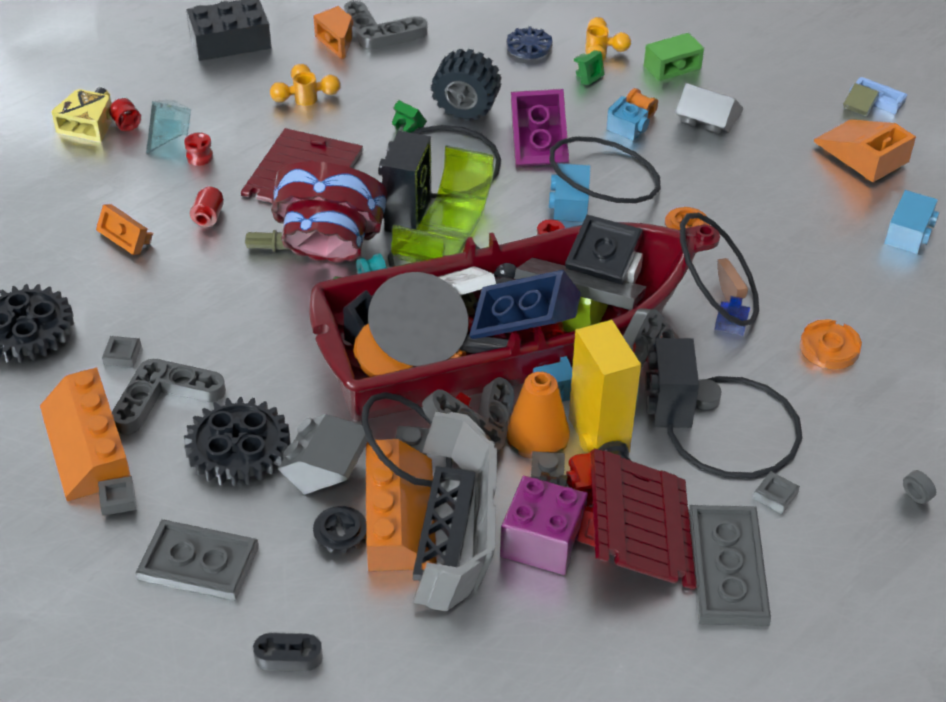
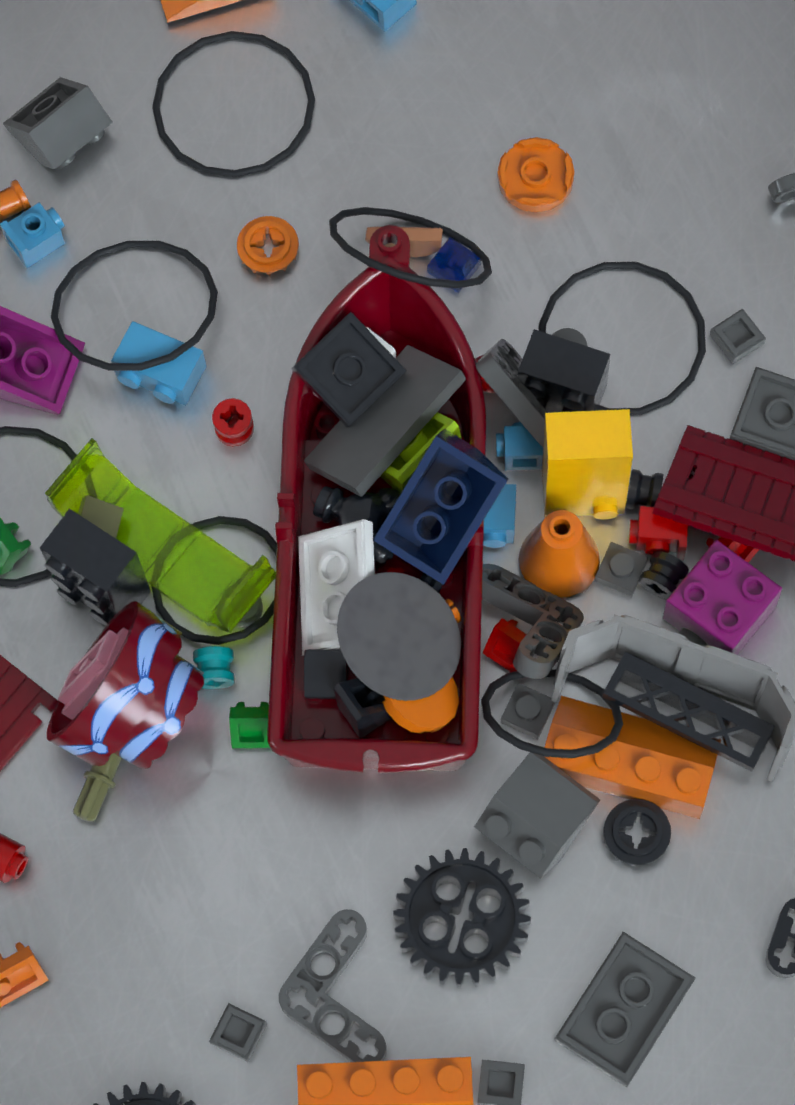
camera: 65 degrees left, 25 degrees up
none -> olive tile [78,495,124,538]
none -> black piece [152,31,315,177]

